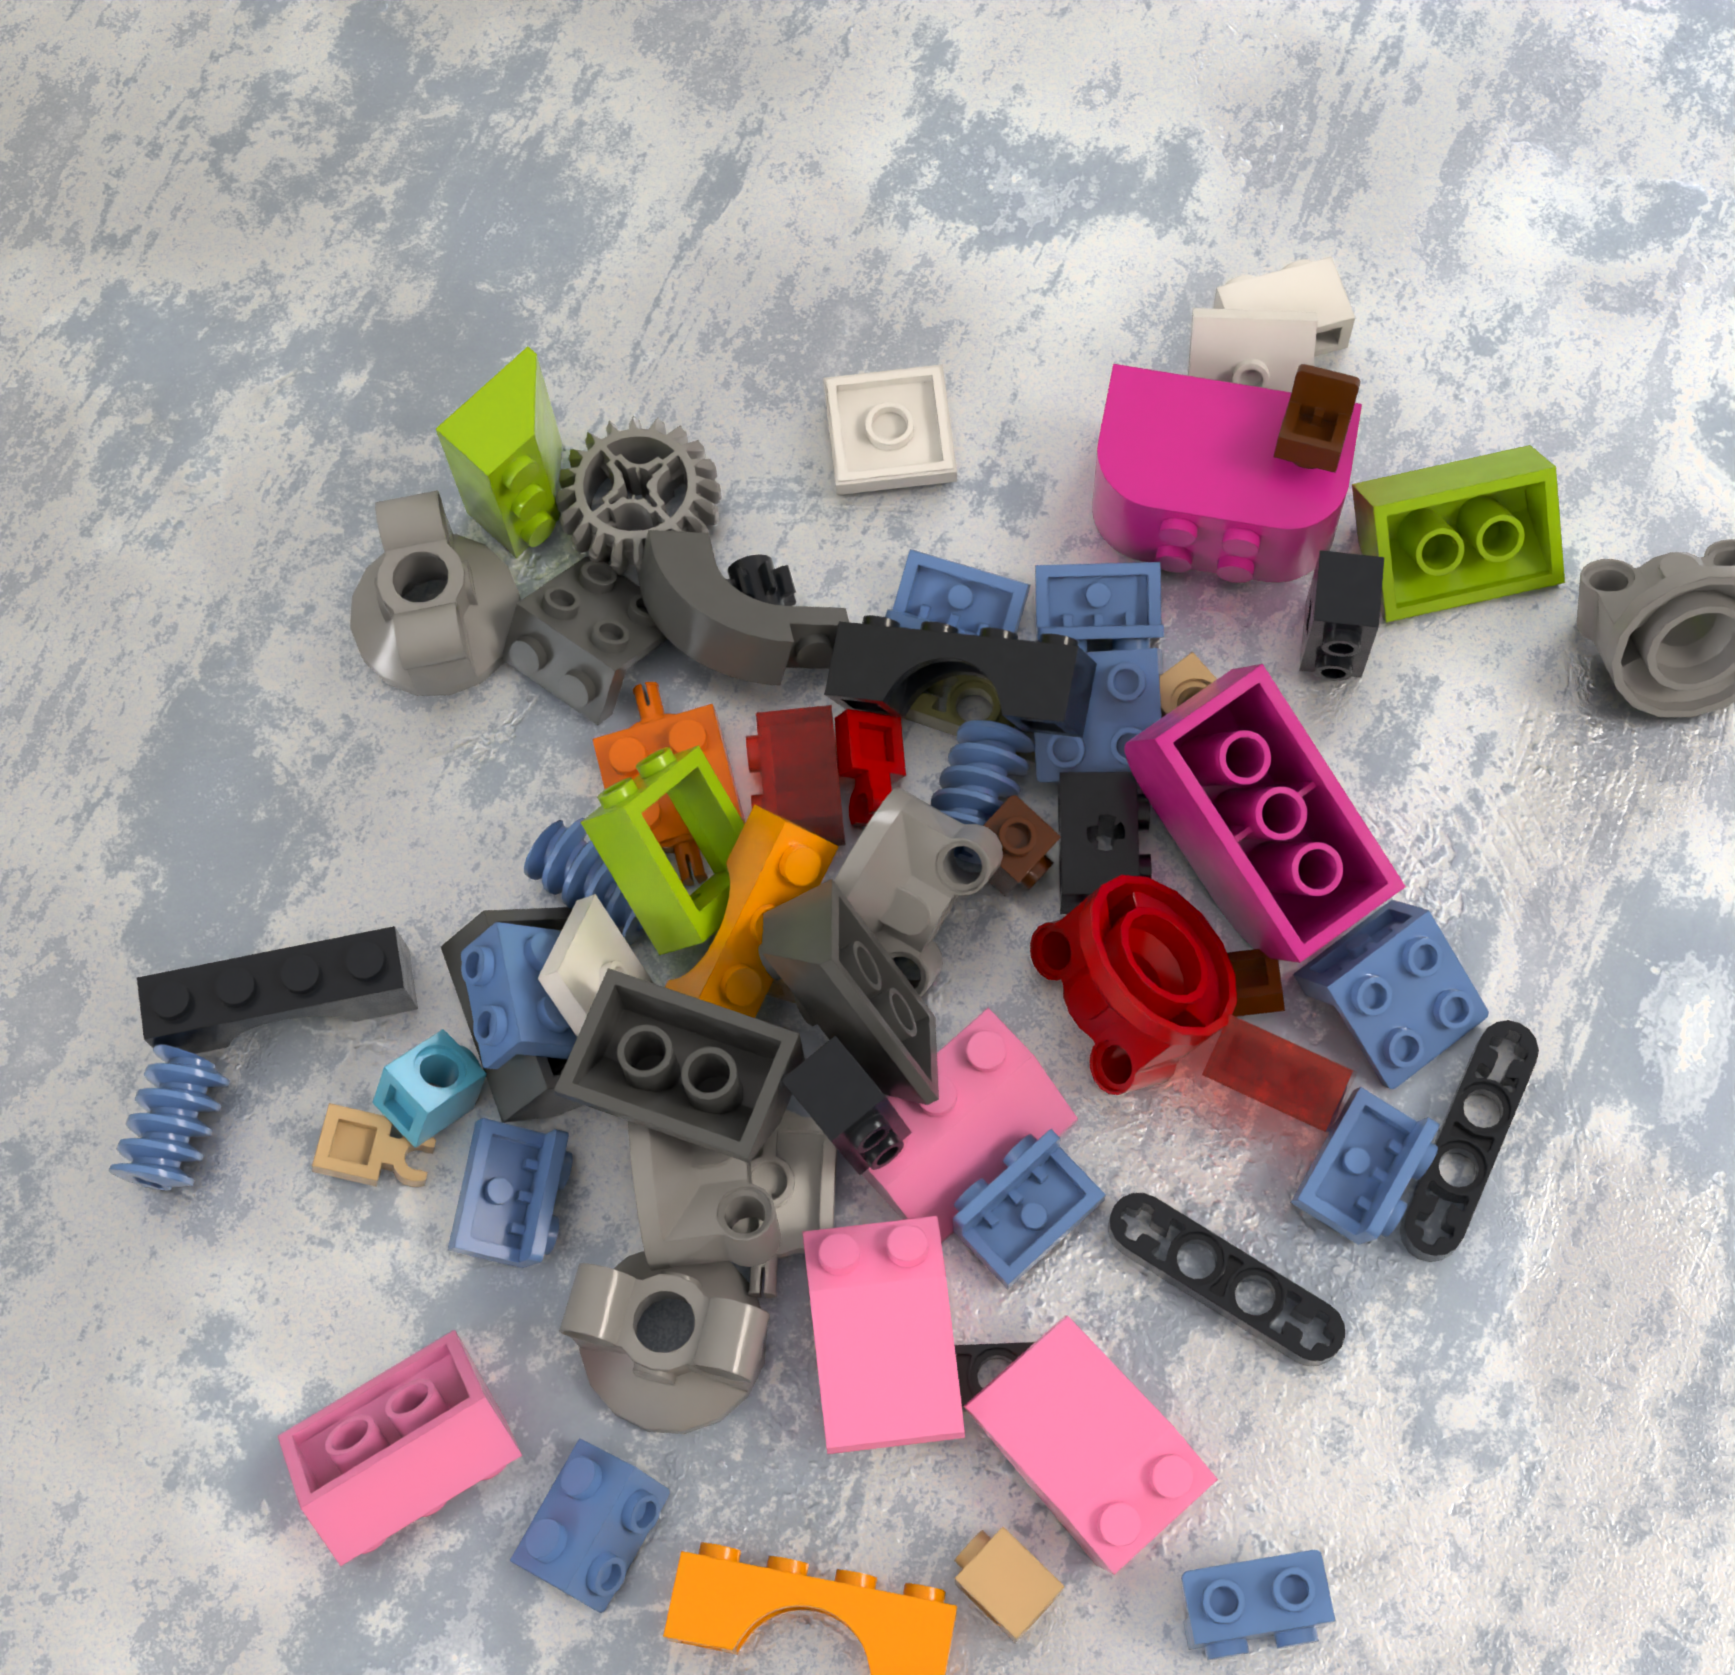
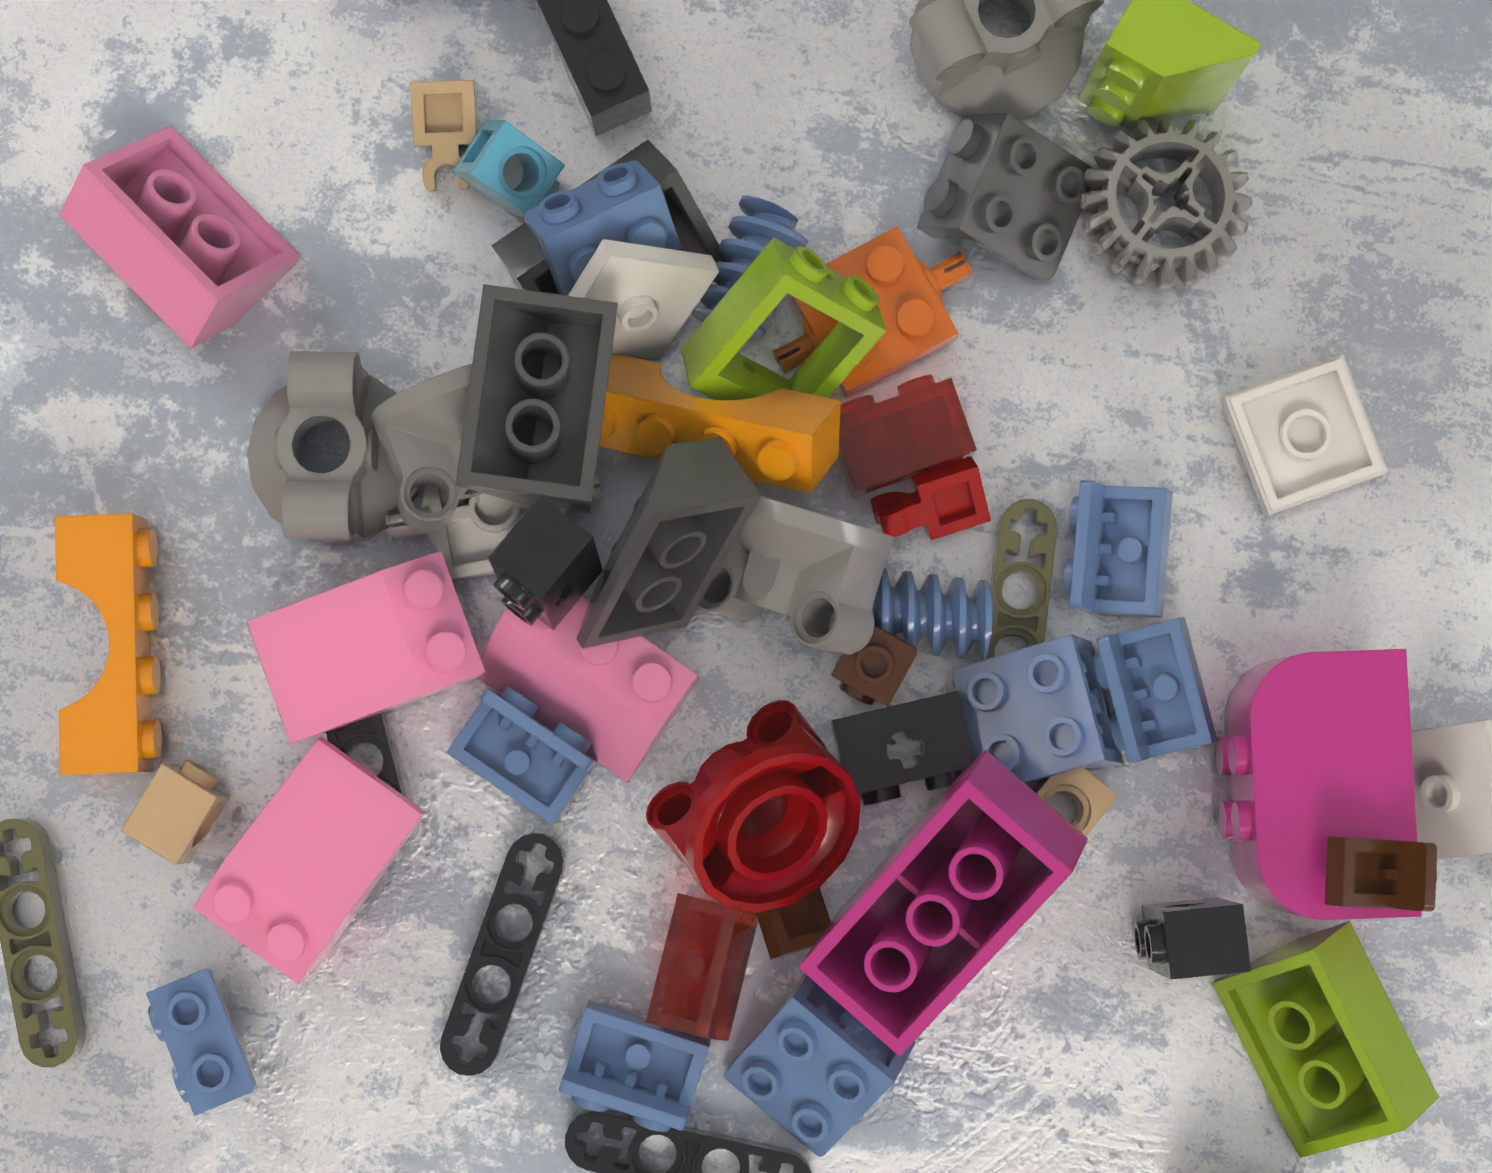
camera: 70 degrees right, 15 degrees up
medium blue bracket [448,1118,573,1268] -> none
medium blue bracket [510,1438,670,1613] -> none
dark grey arch [637,530,849,686] -> none
black gear [726,554,796,606] -> none
black arch [824,615,1097,738] -> none

